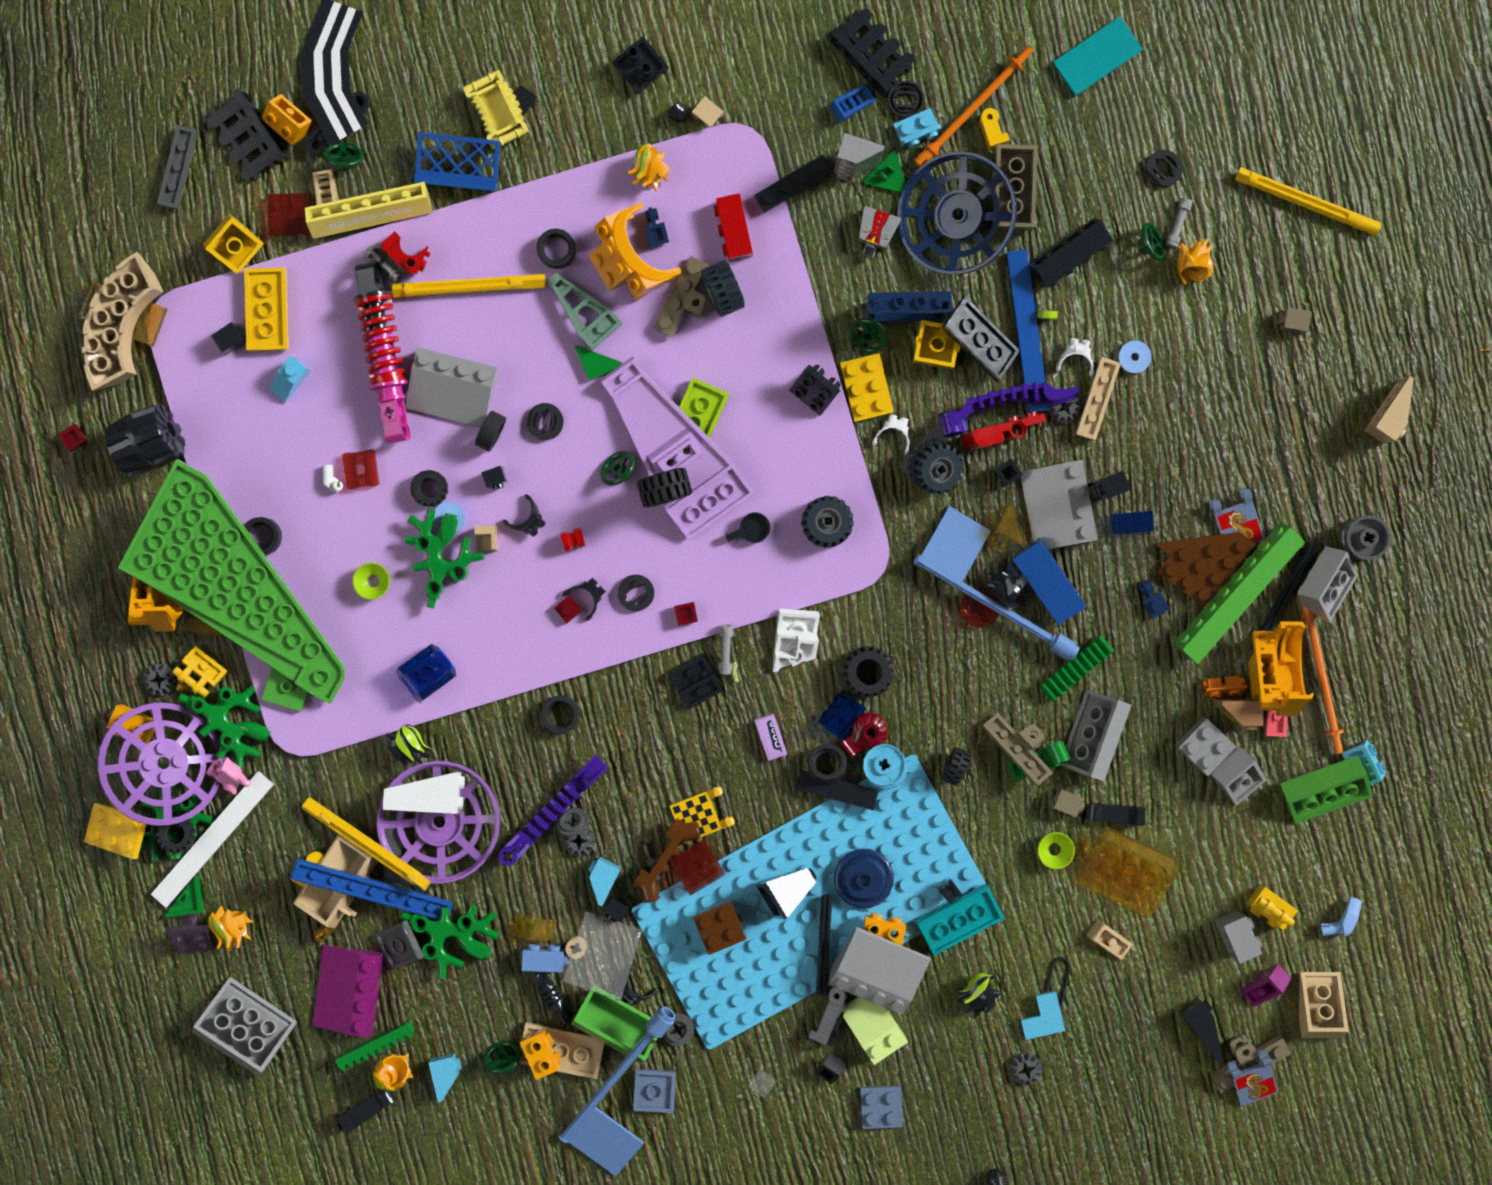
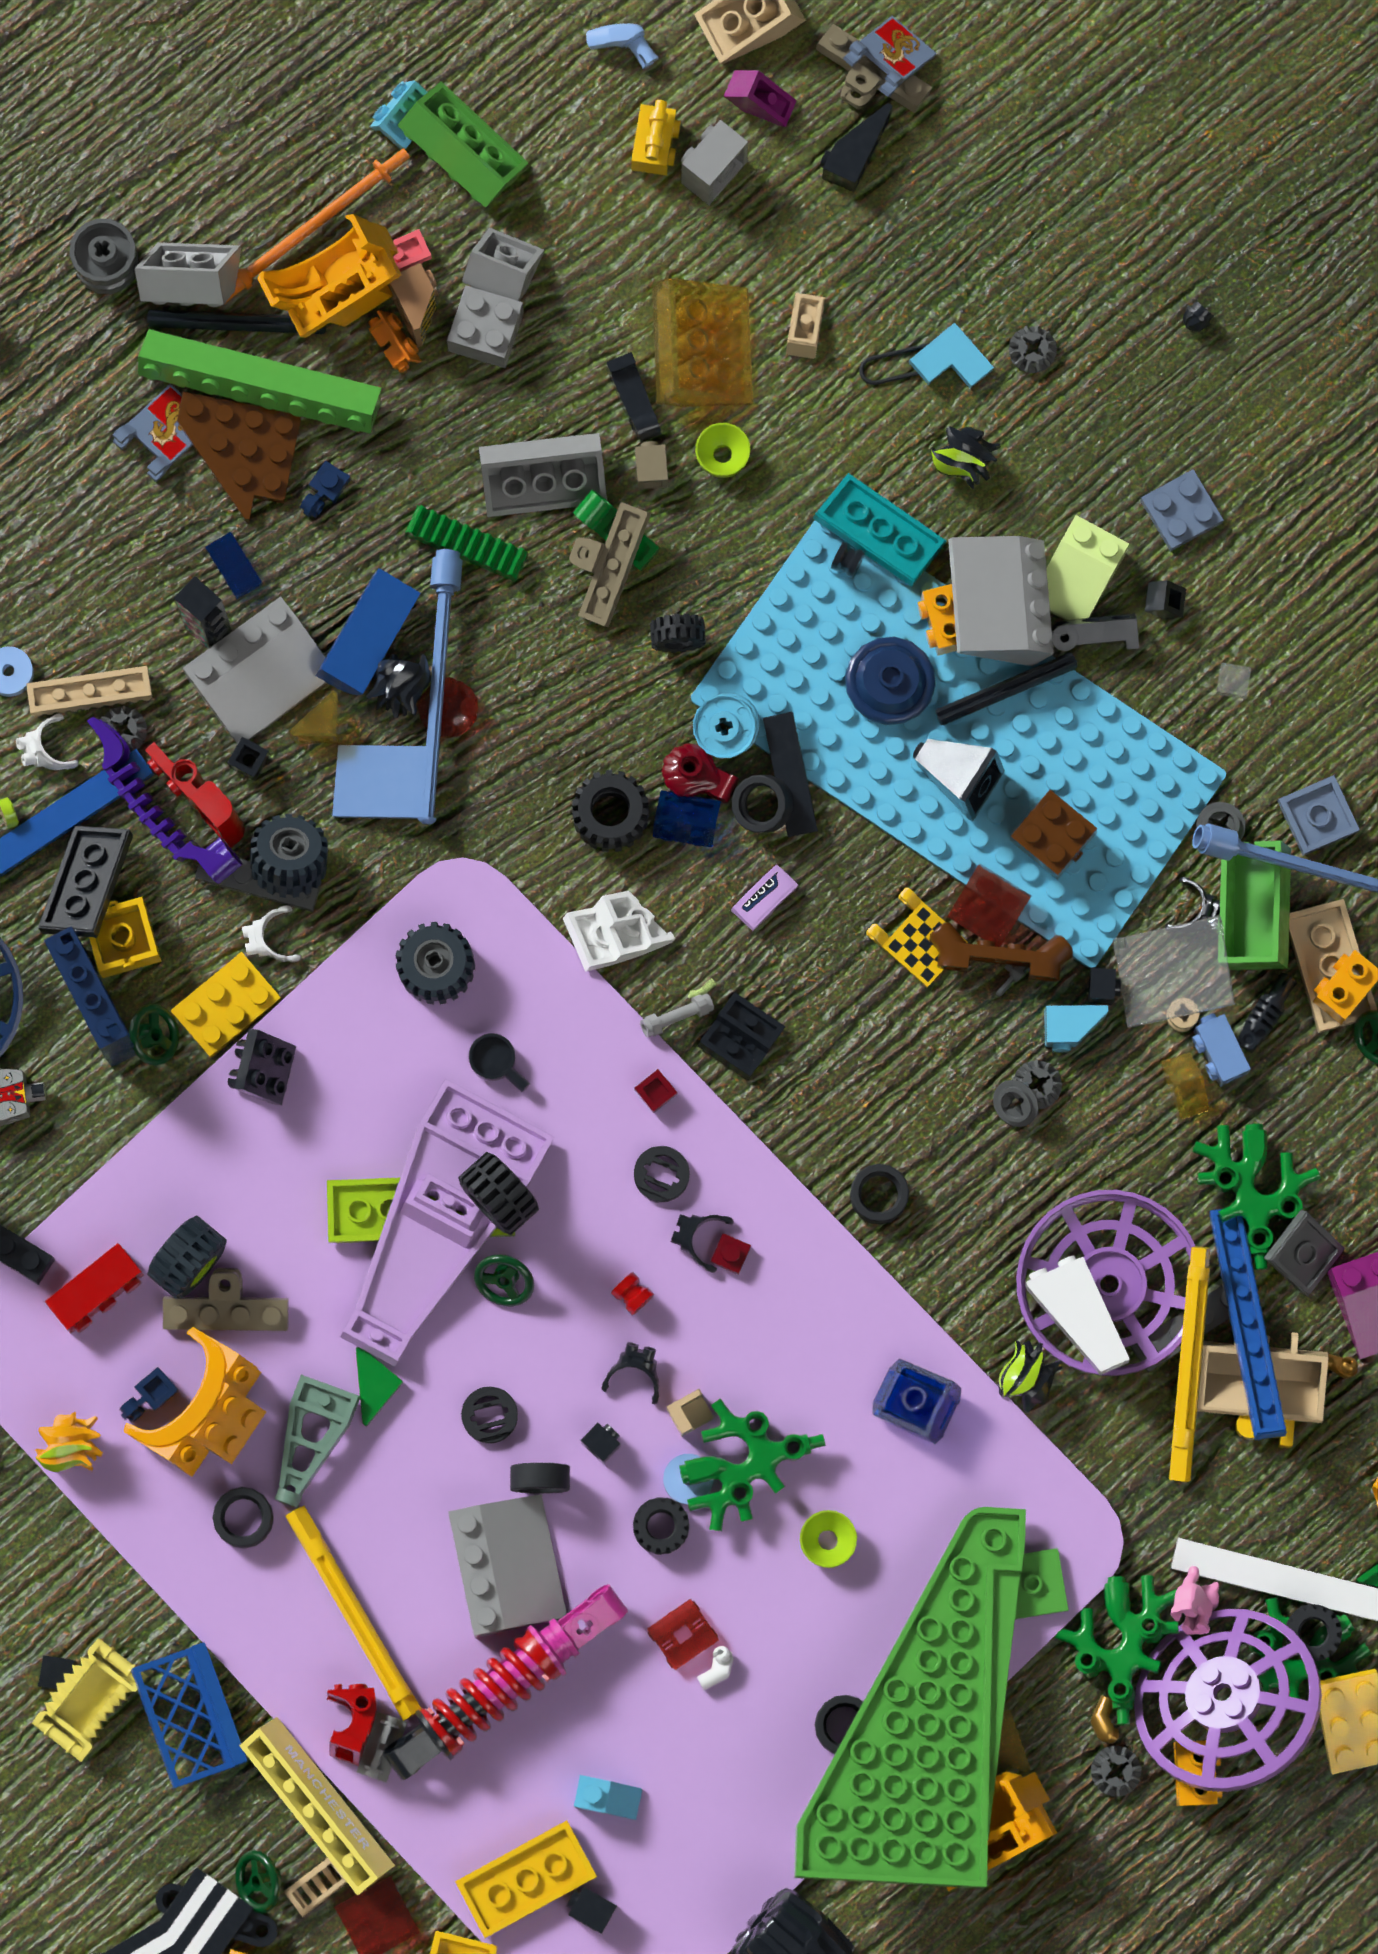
camera: 120 degrees left, 10 degrees down
yellow plate [172,646,227,698] -> none
dark purple piece [499,754,609,866] -> none

